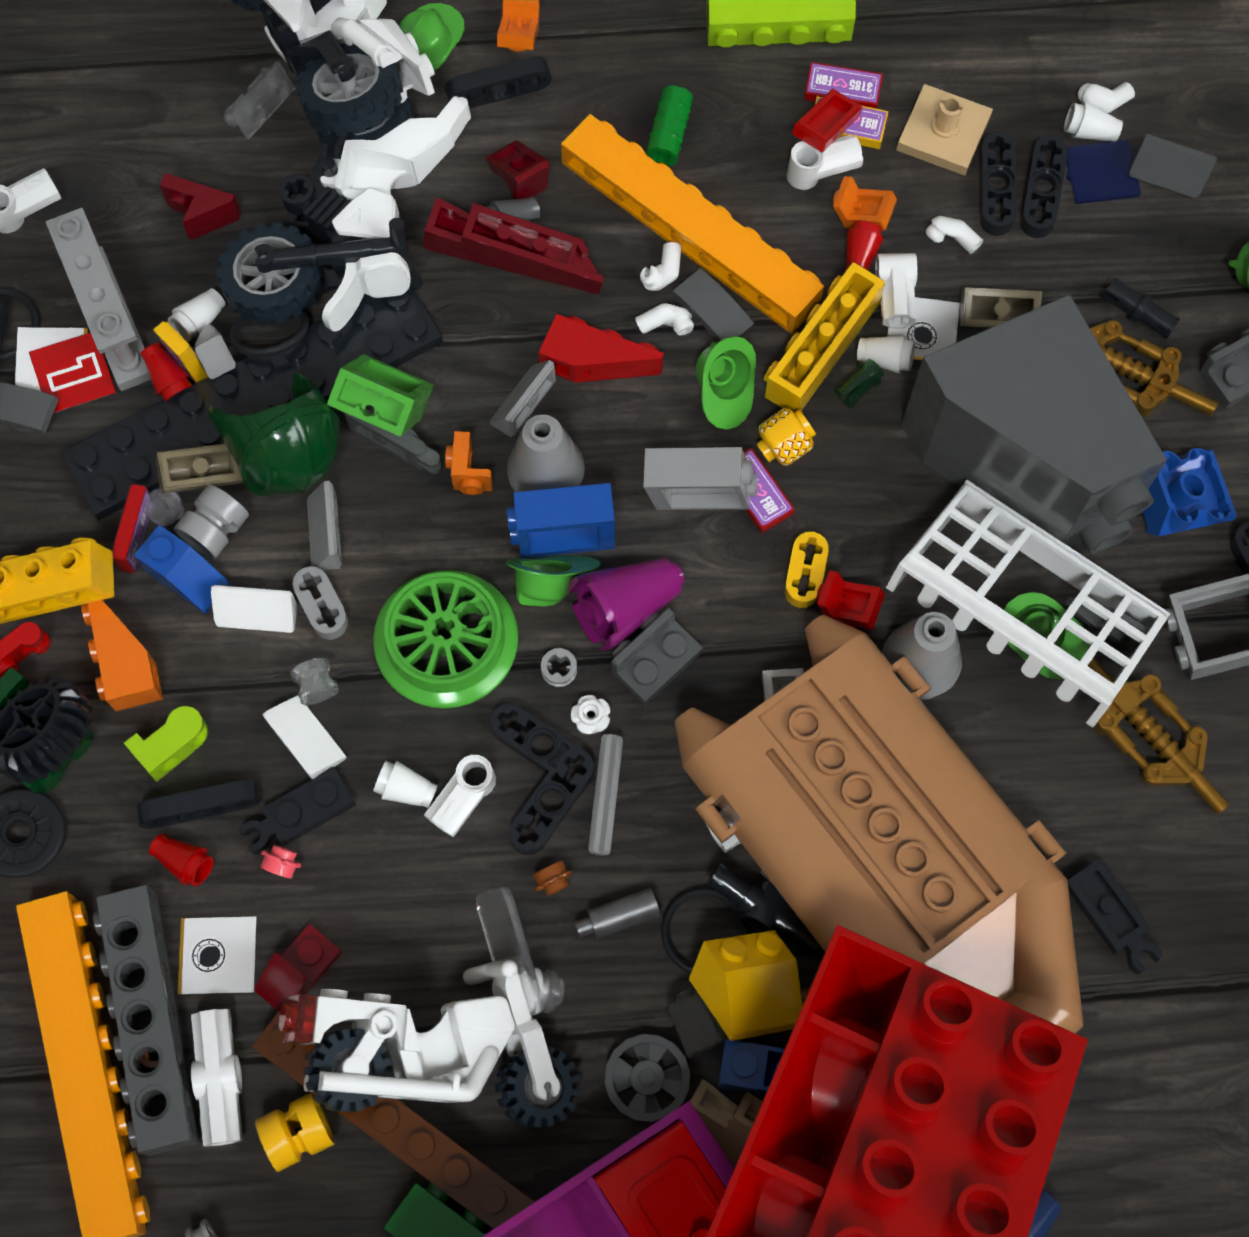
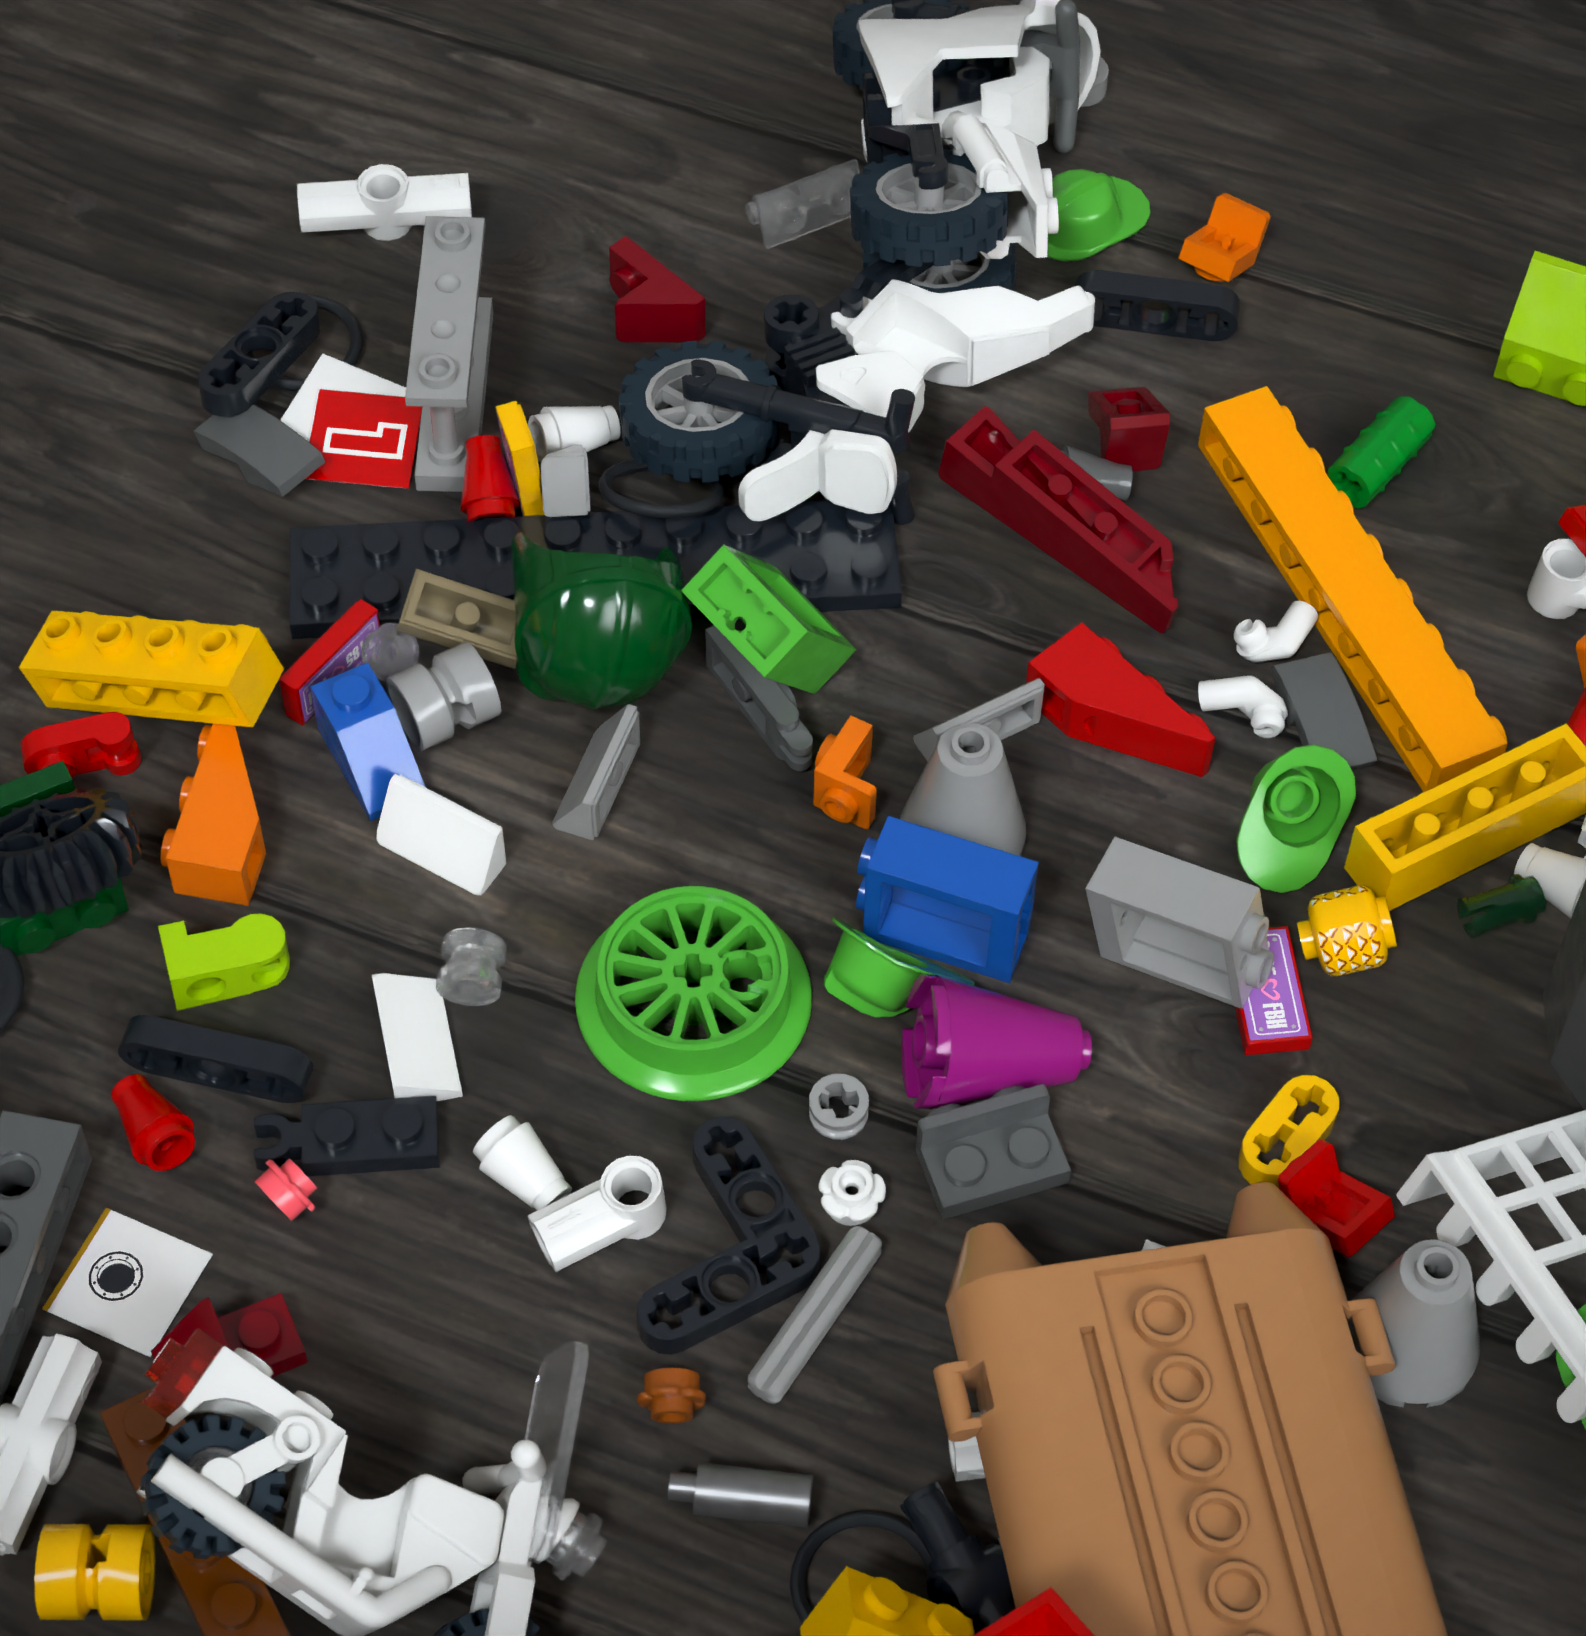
camera: 25 degrees right, 15 degrees down
light grey beam [292,566,348,640] -> none

